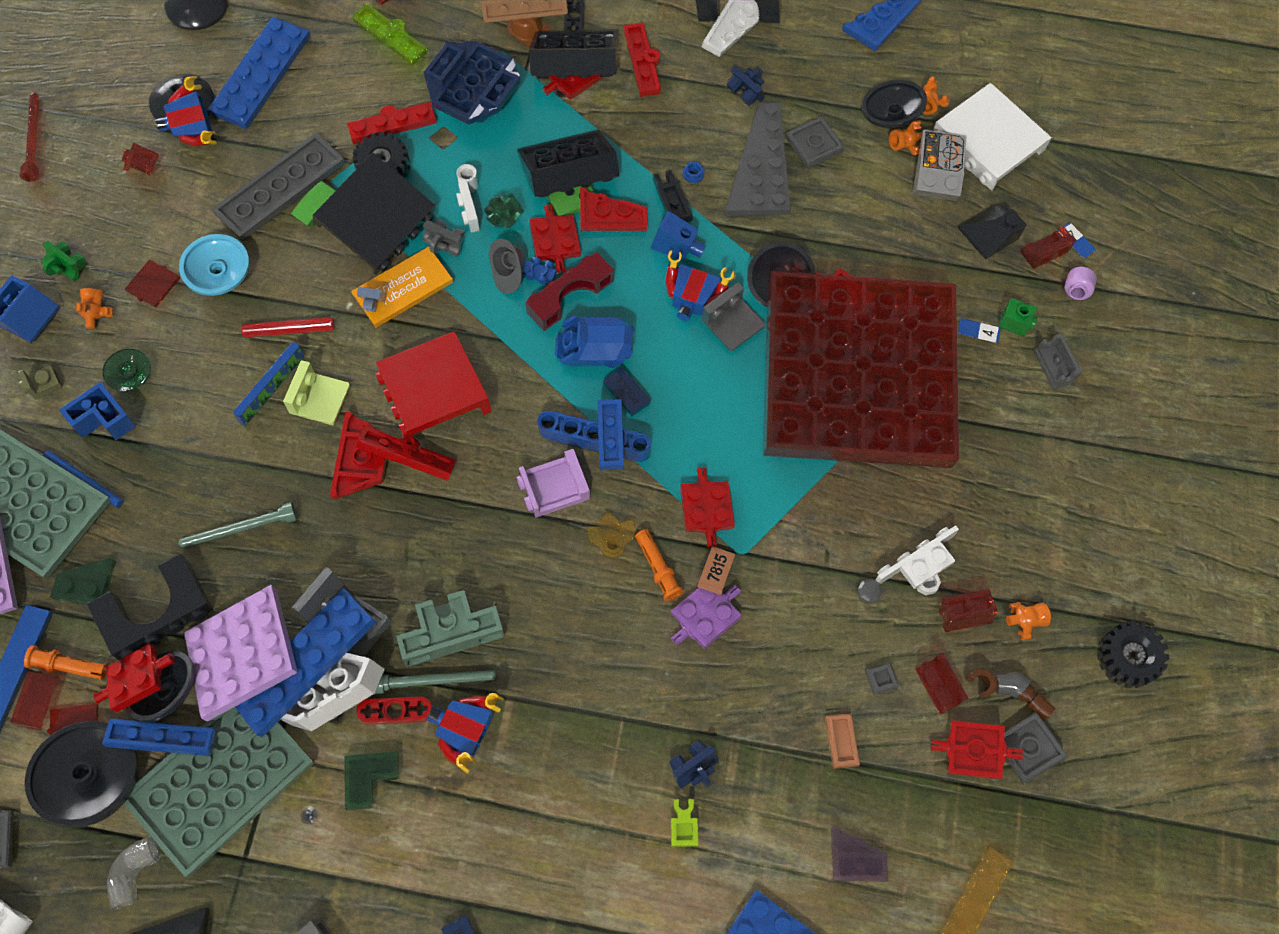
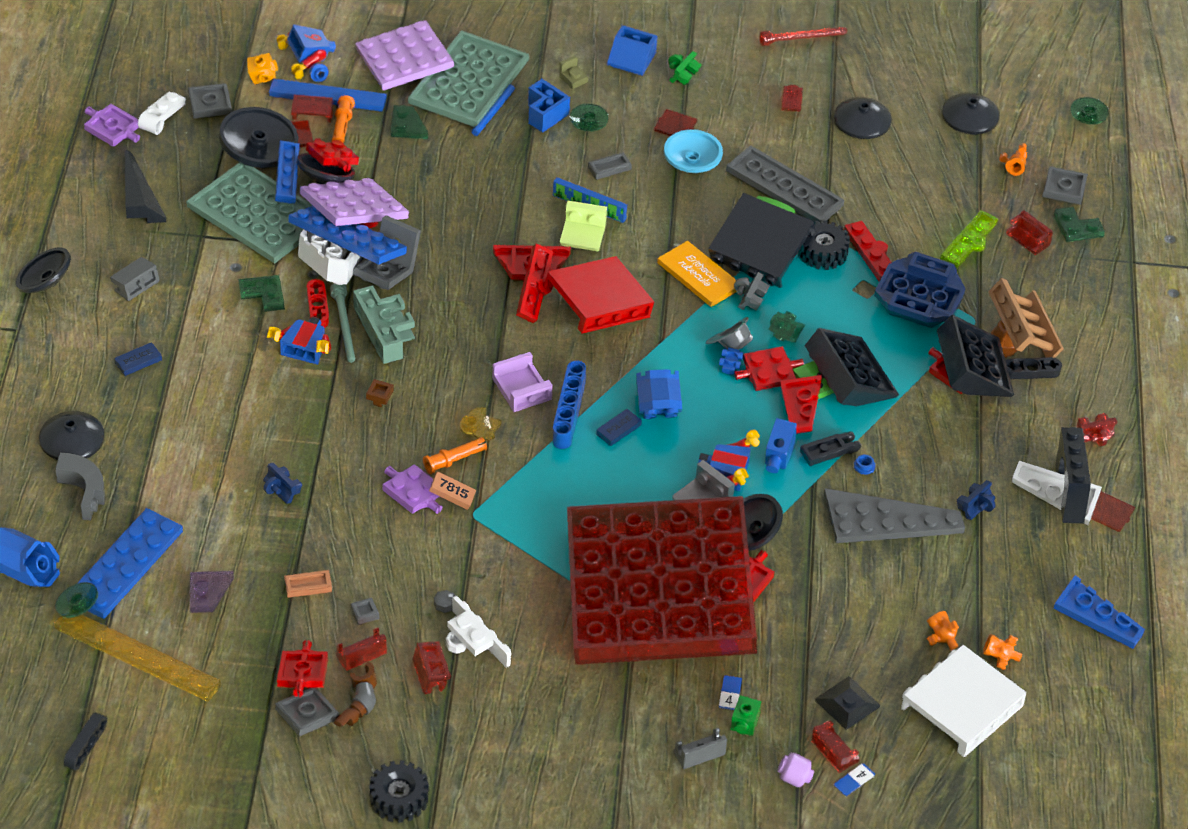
camera: 85 degrees right, 20 degrees down
orange piece [76,288,113,329] -> none
black arch [87,554,213,660] -> none
clear cylinder [107,836,160,911] -> none
torso [156,76,217,147] -> none
sand green piece [178,502,298,548] -> none
blue plate [208,17,310,129] -> none
red axle [241,317,334,338] -> none
sand blue tile [357,287,386,312] -> none
white plate [456,164,479,233] -> none
dark red arch [526,252,614,331] -> none
blue hinge [597,399,624,470] -> none
red hinge [623,23,661,97] -> none
lime plate [671,799,698,847] -> none
red plate [680,467,735,548] -> none
dark grey plate [785,116,845,169] -> none
black dish [862,80,927,128] -> none
light grey slope [912,130,966,201] -> none
orange piece [1006,602,1051,640] -> none
none -> reddish brown tile [366,379,394,408]
none -> dark grey tile [588,152,632,180]

